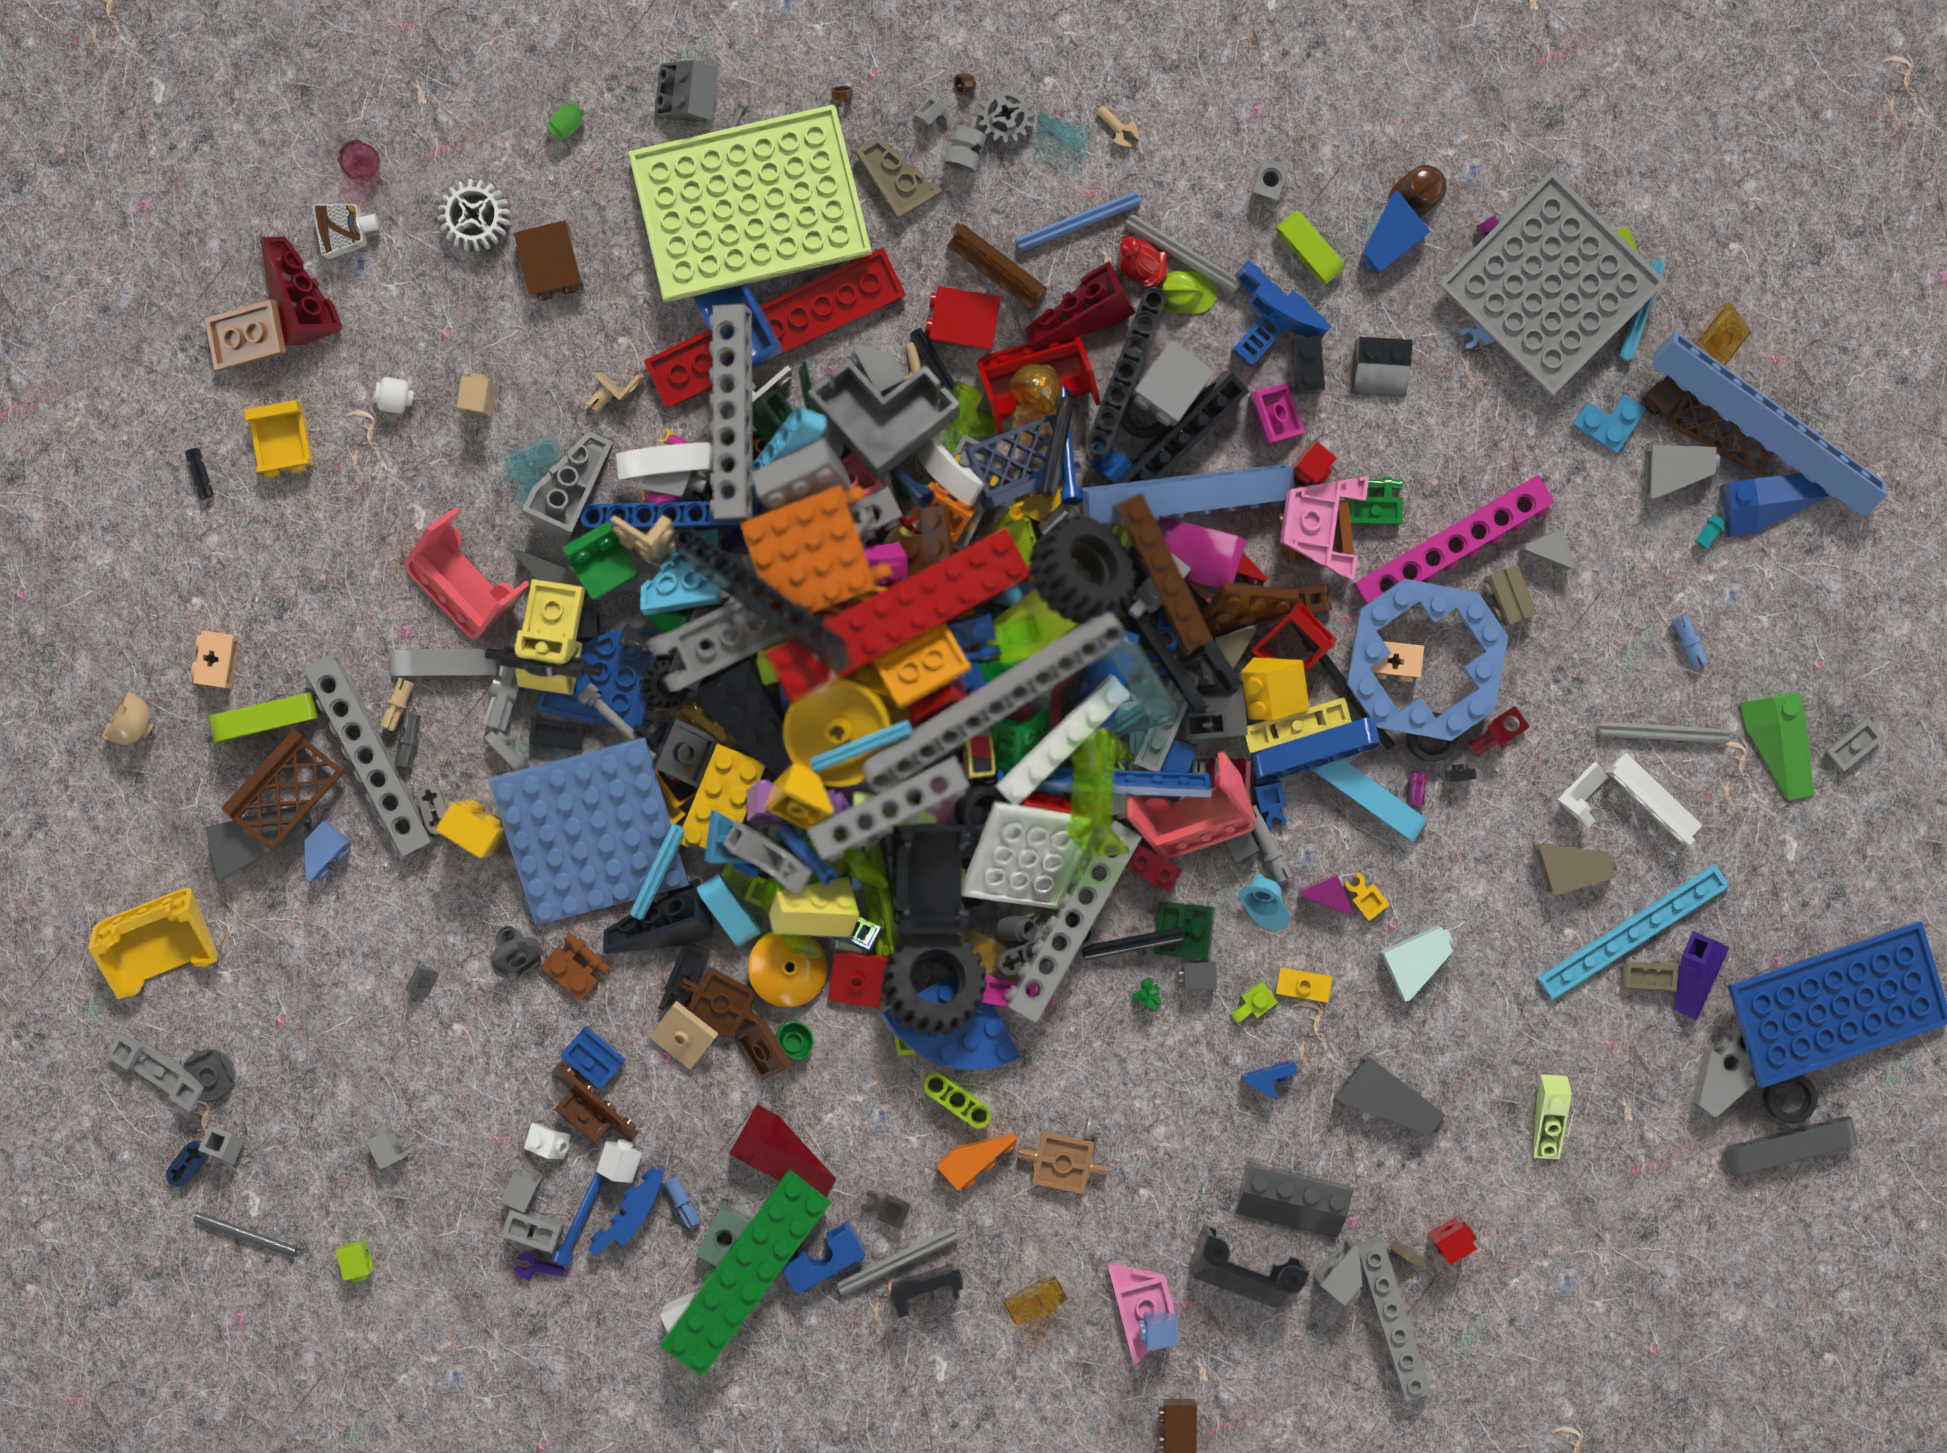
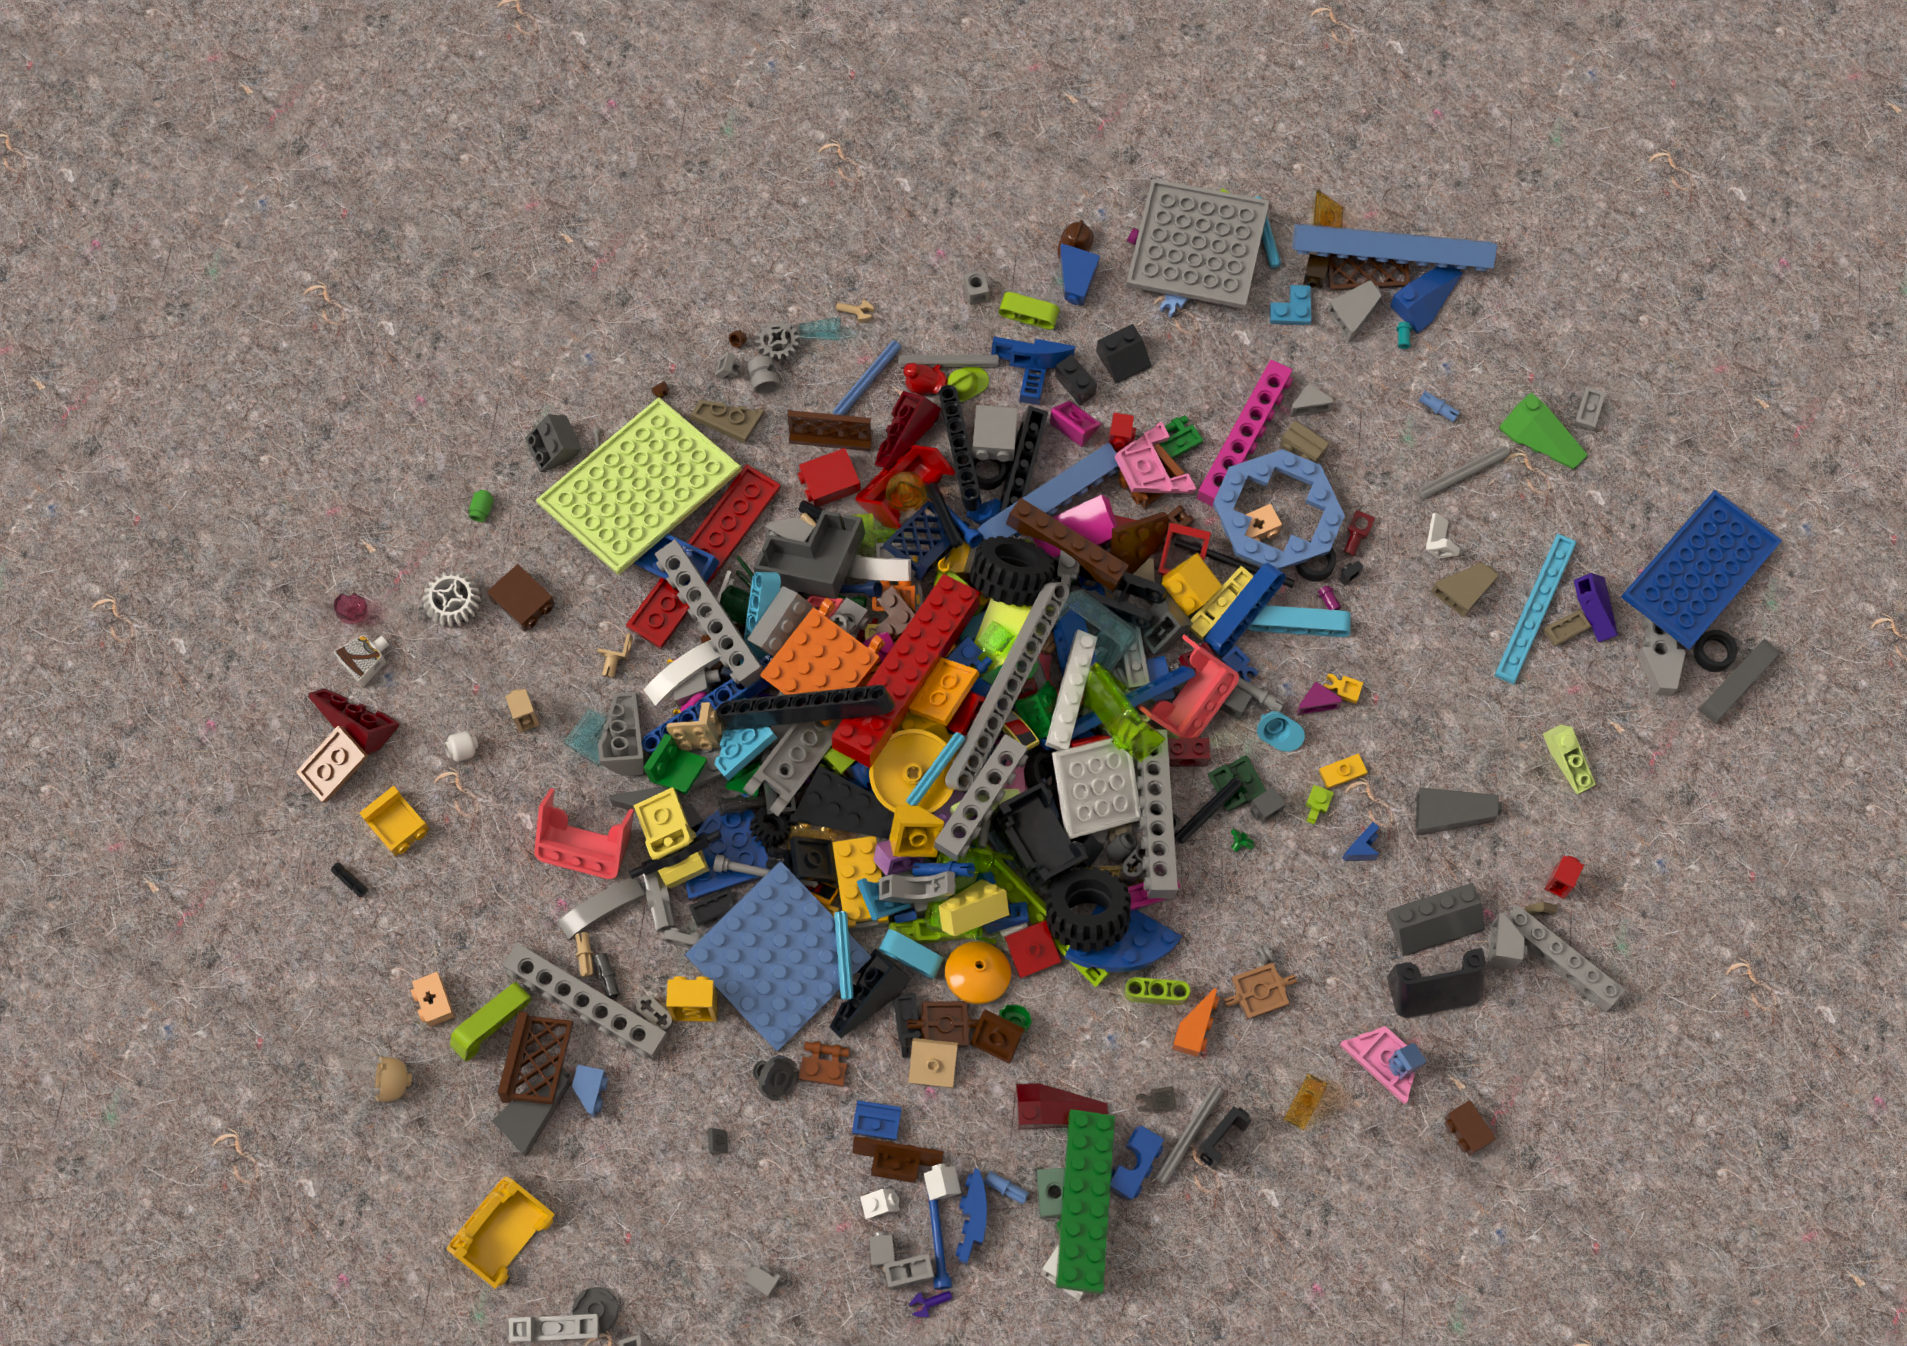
camera: 30 degrees left, 20 degrees down
light aqua slope [1380,925,1454,1002] -> none
white fence [1606,752,1703,845] -> none

